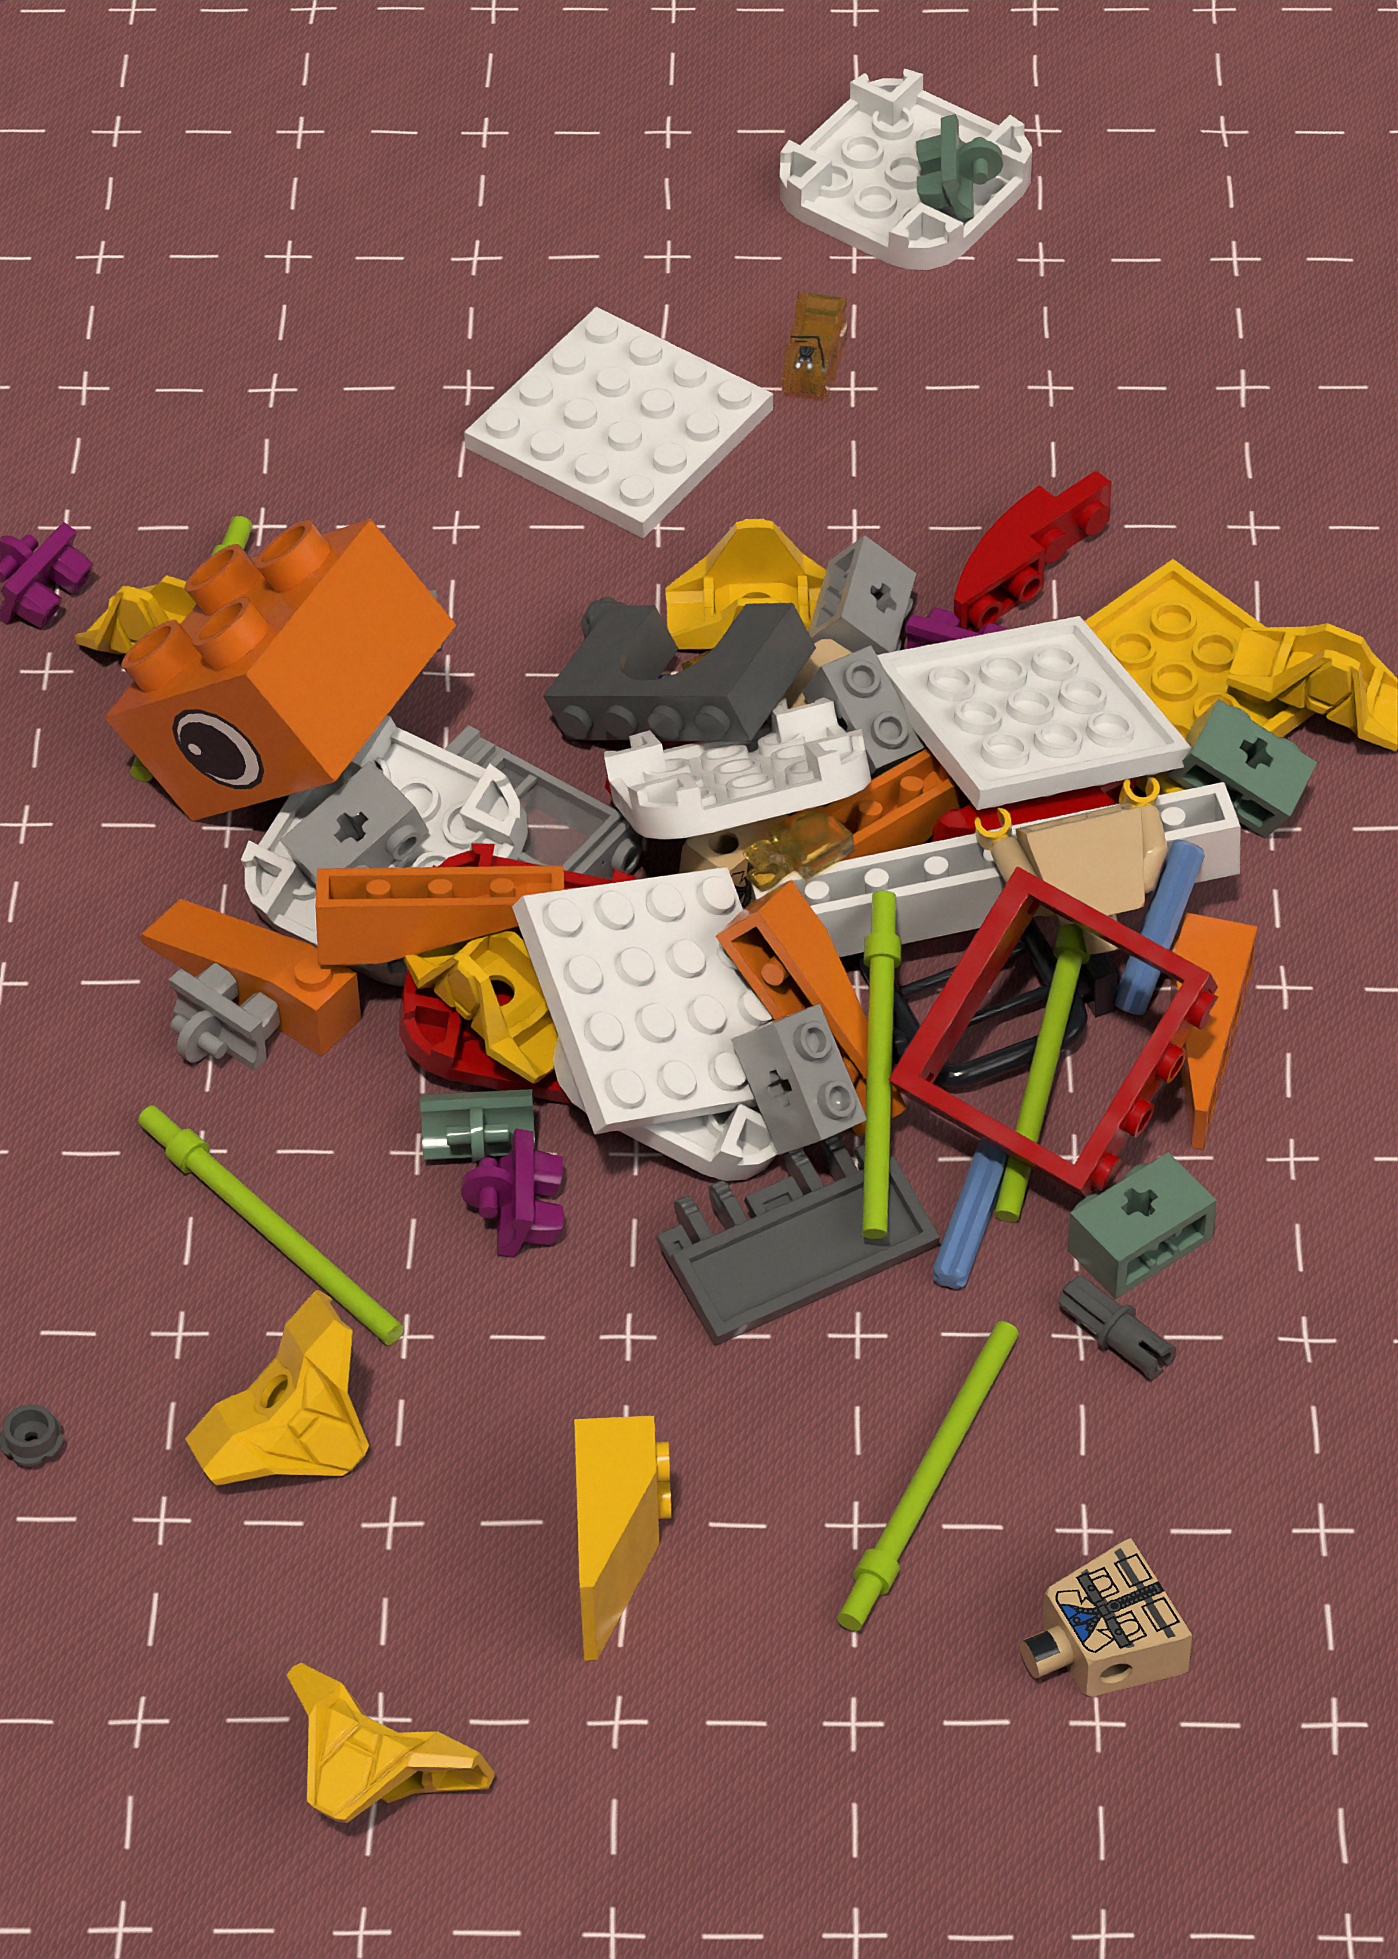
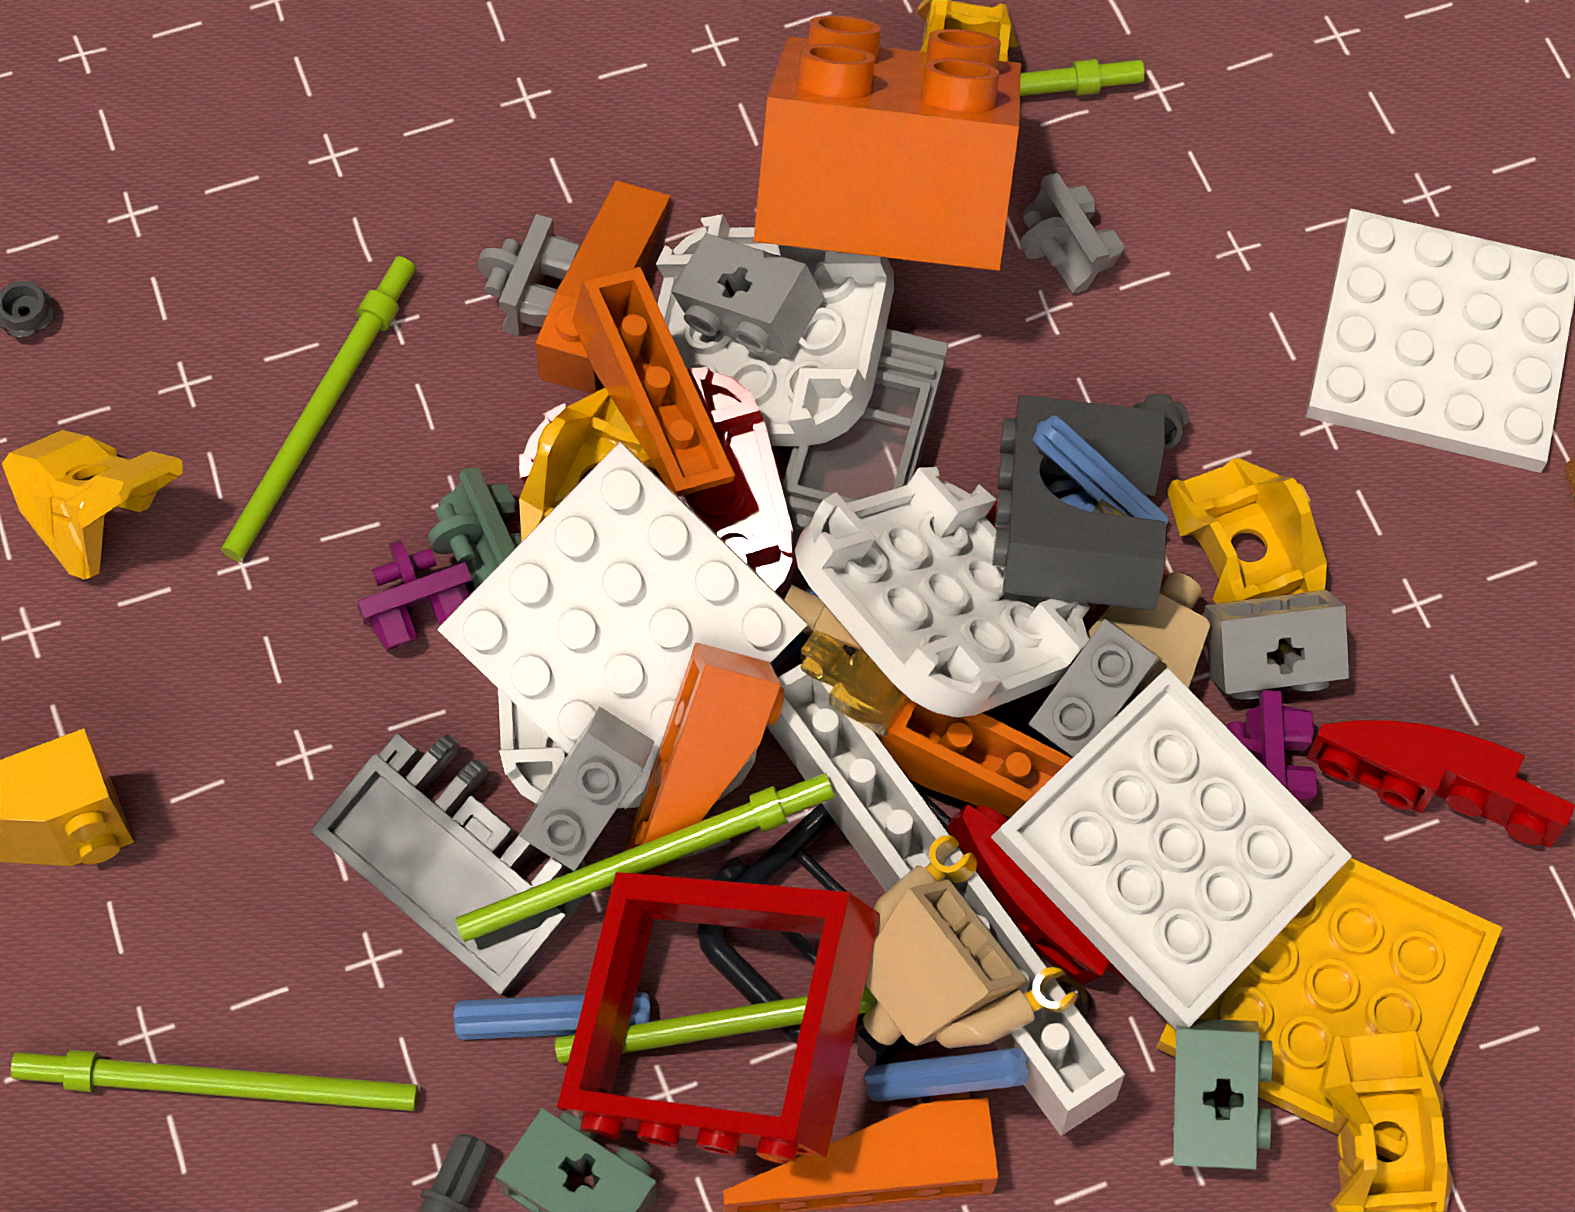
camera: 65 degrees right, 15 degrees up
none -> medium blue axle [1032,415,1169,532]

